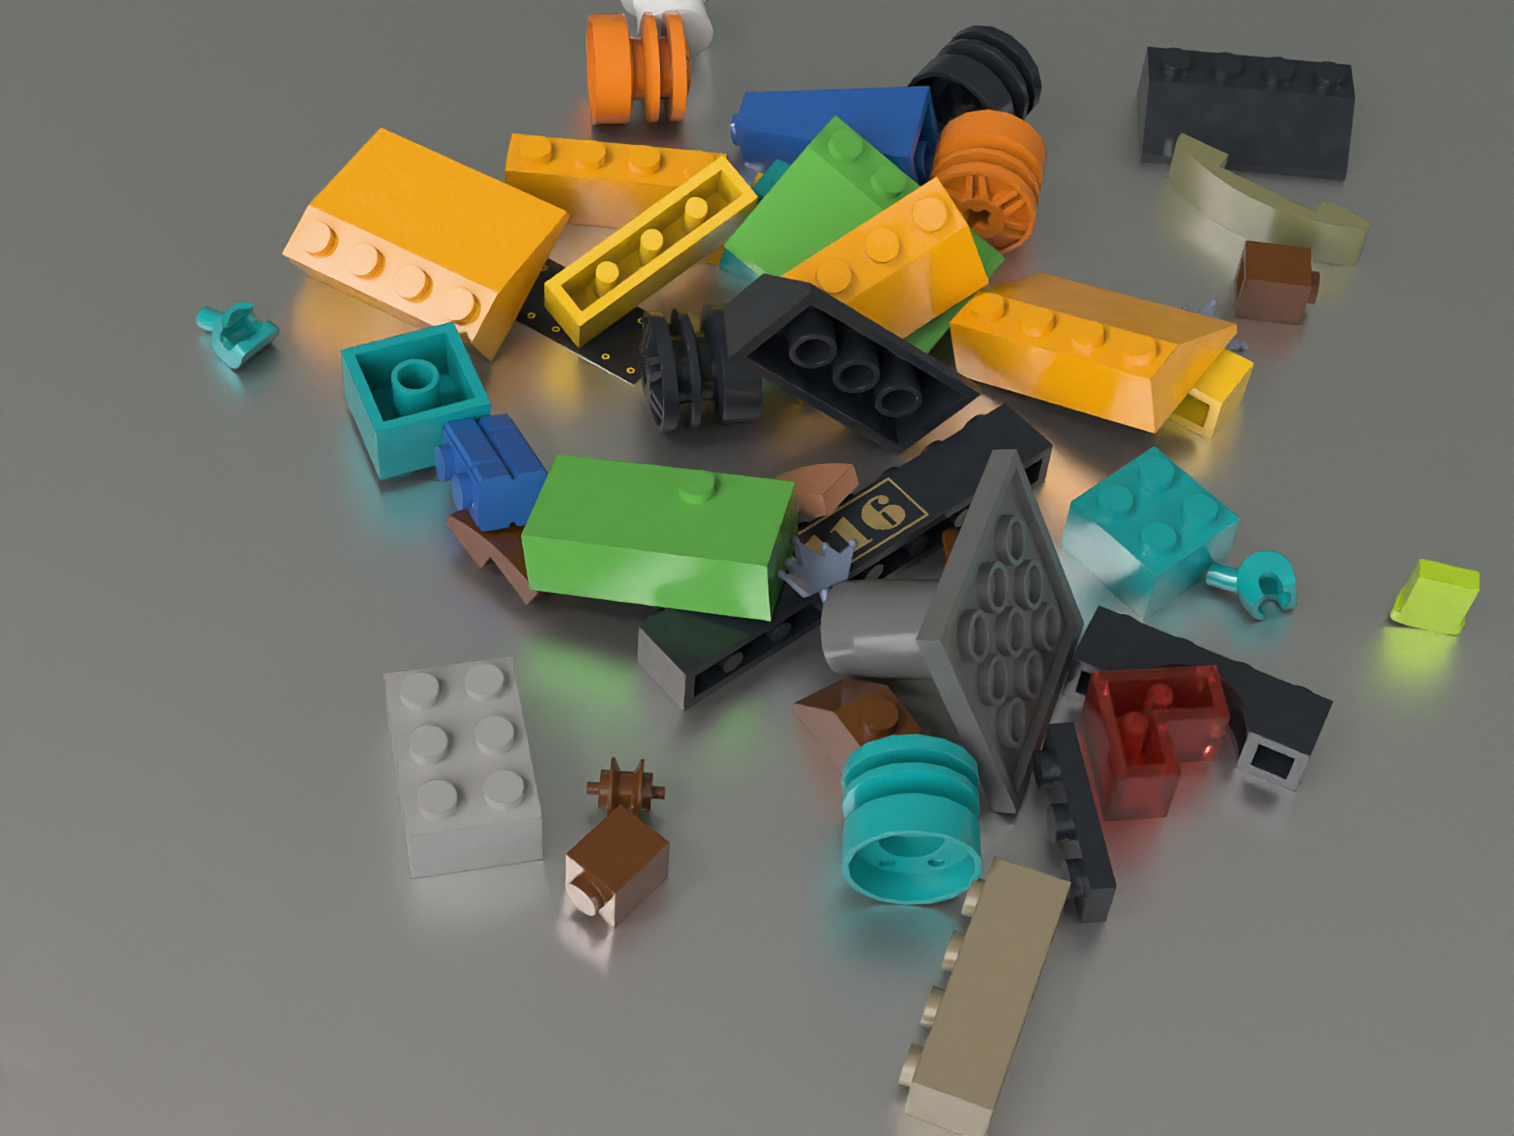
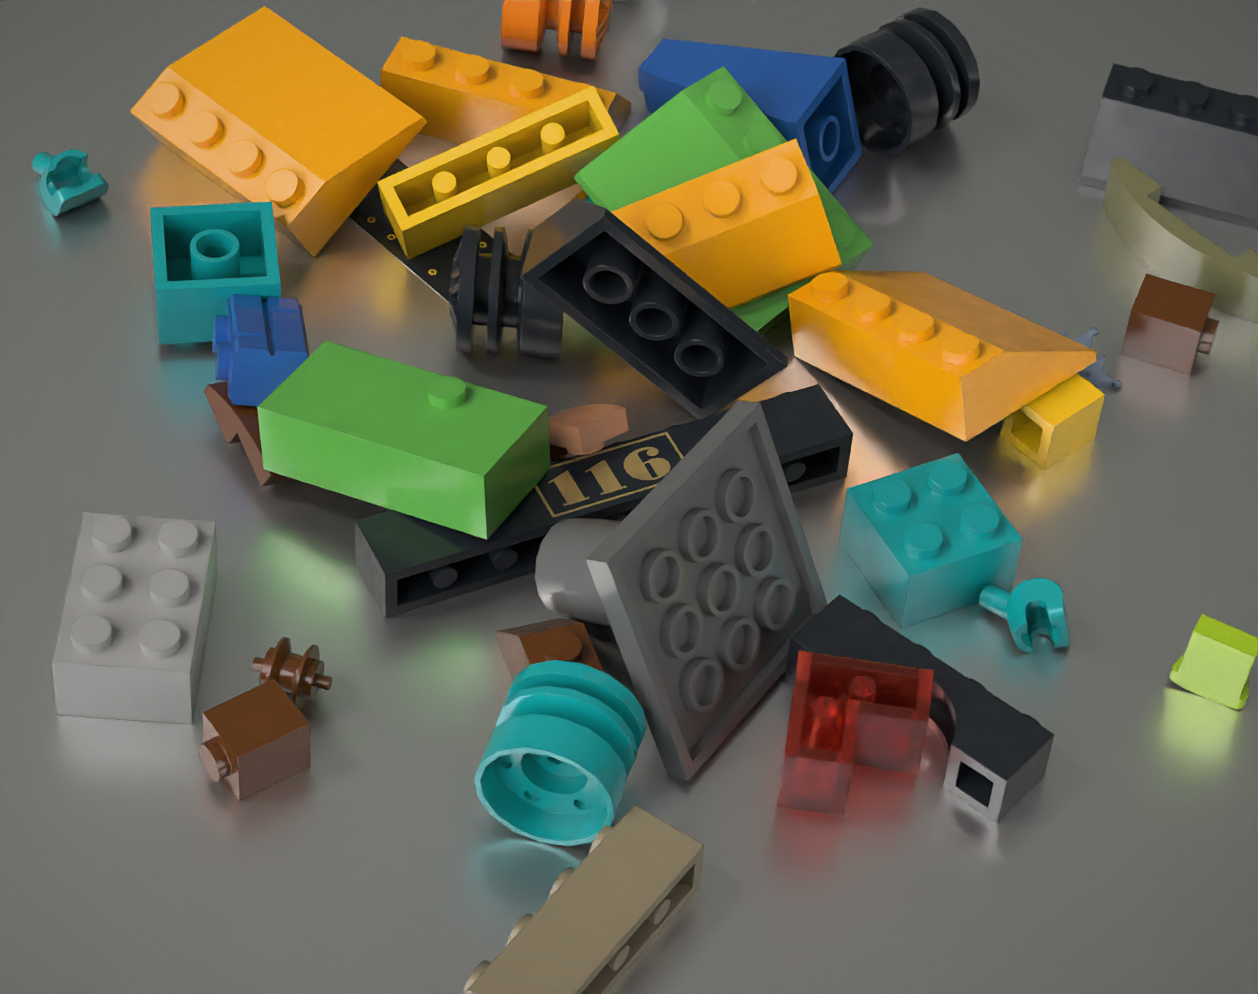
camera: 15 degrees right, 5 degrees down
sand blue piece [777,536,858,605] -> none
orange wheel [928,109,1047,254] -> none
black plate [1033,722,1117,924] -> none

